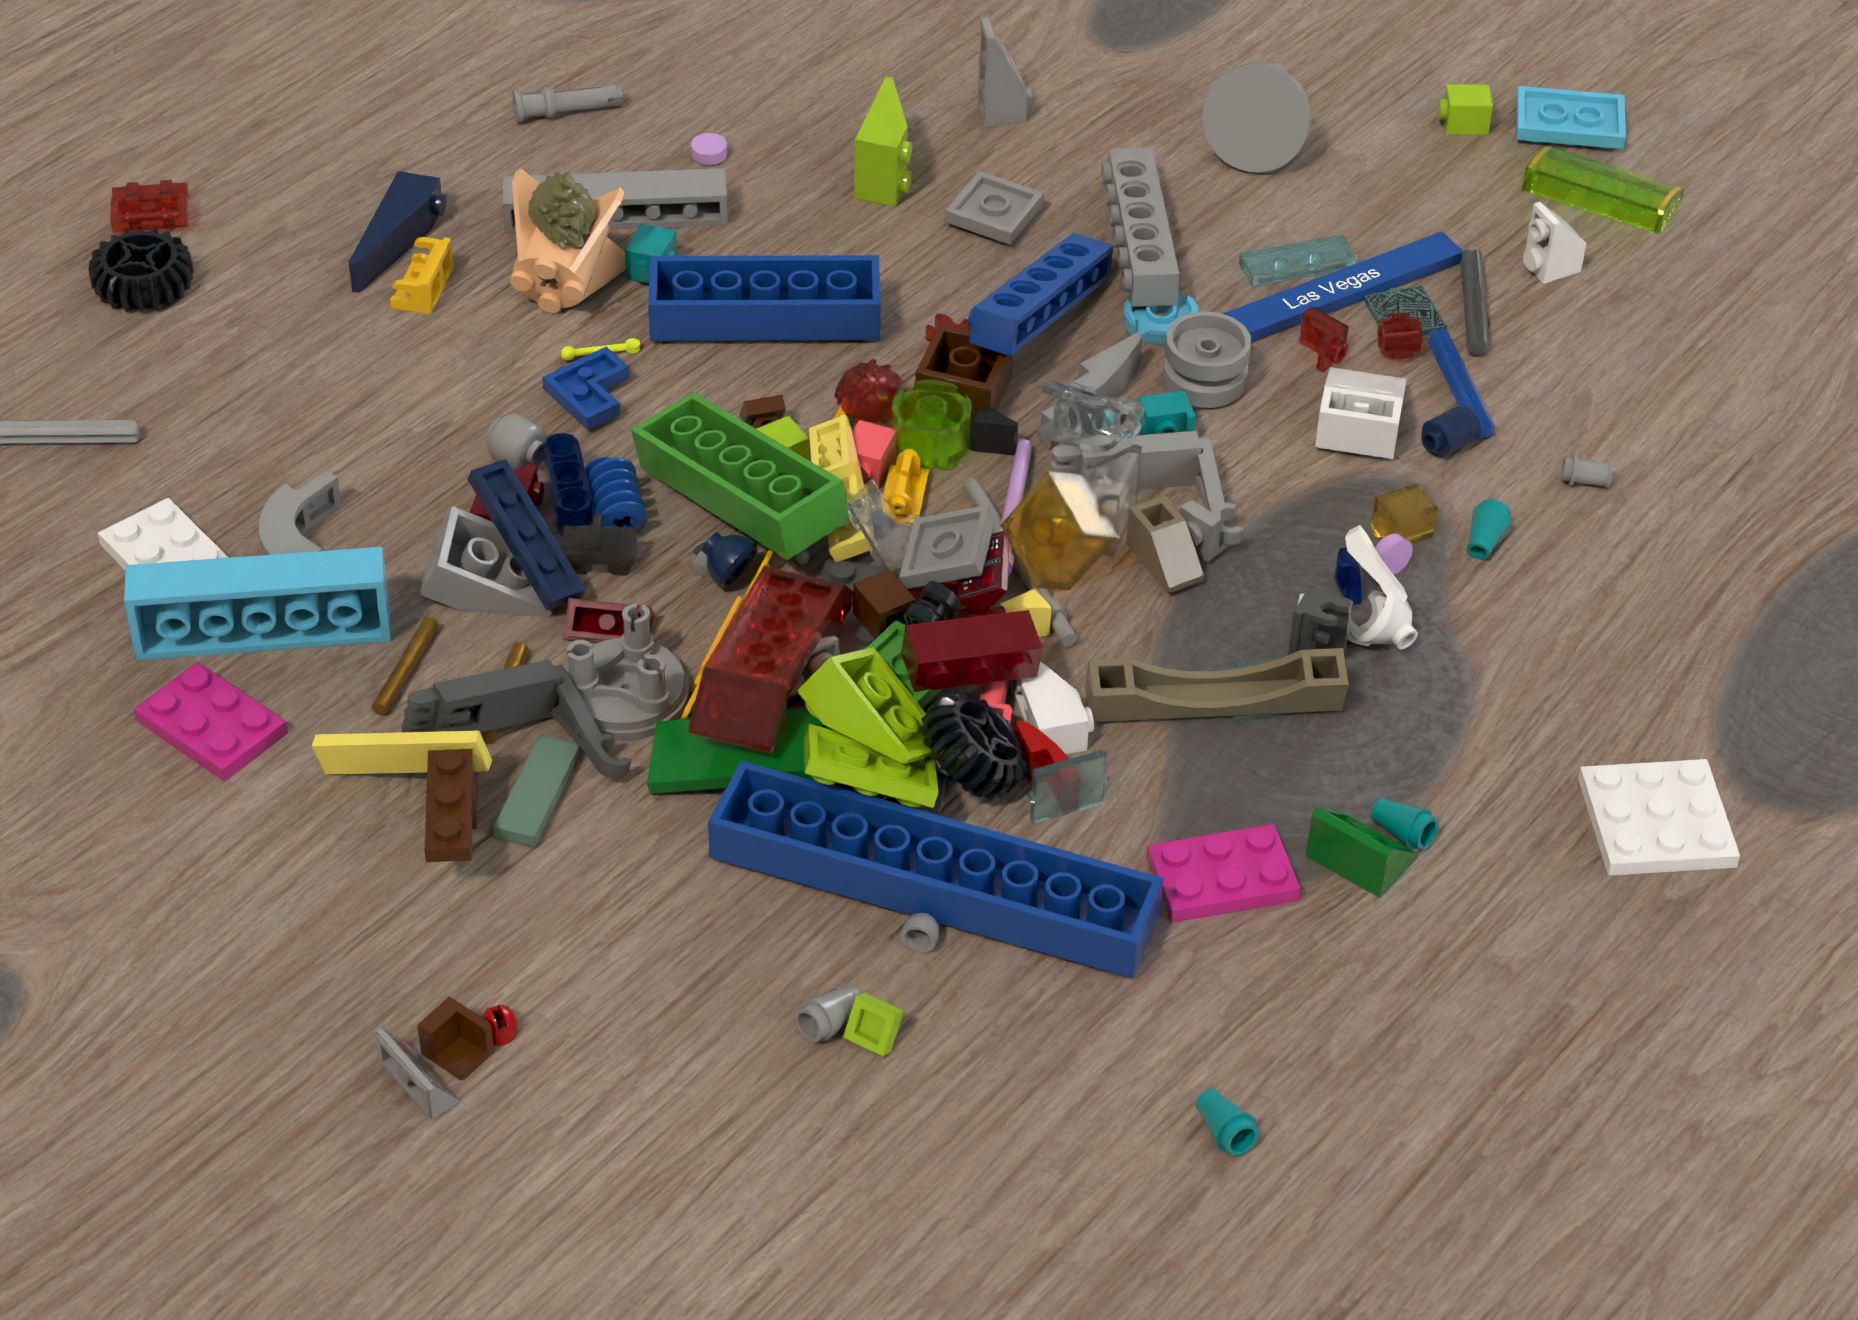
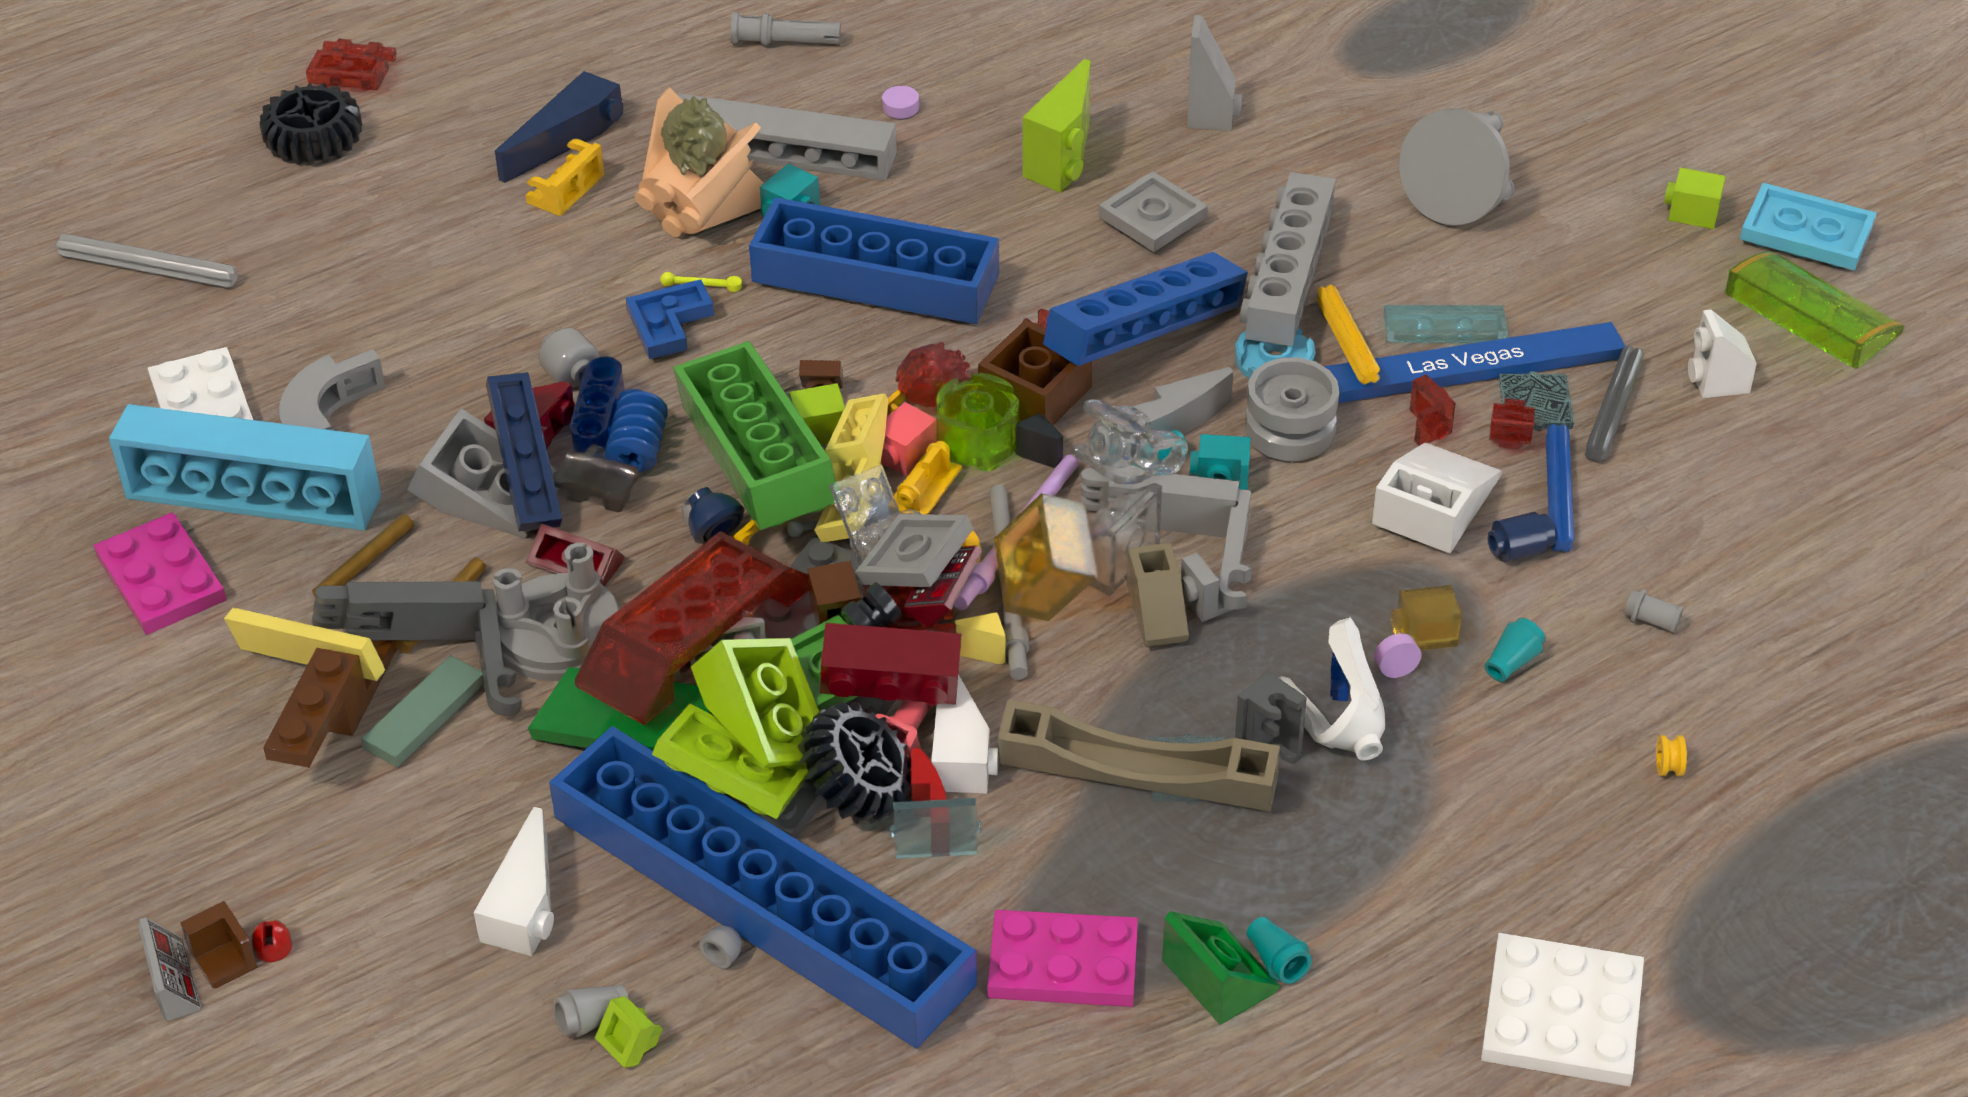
camera: 20 degrees right, 0 degrees up
none -> white slope [474,807,554,956]
none -> yellow axle [1316,284,1380,385]
none -> yellow bush [1656,735,1687,776]

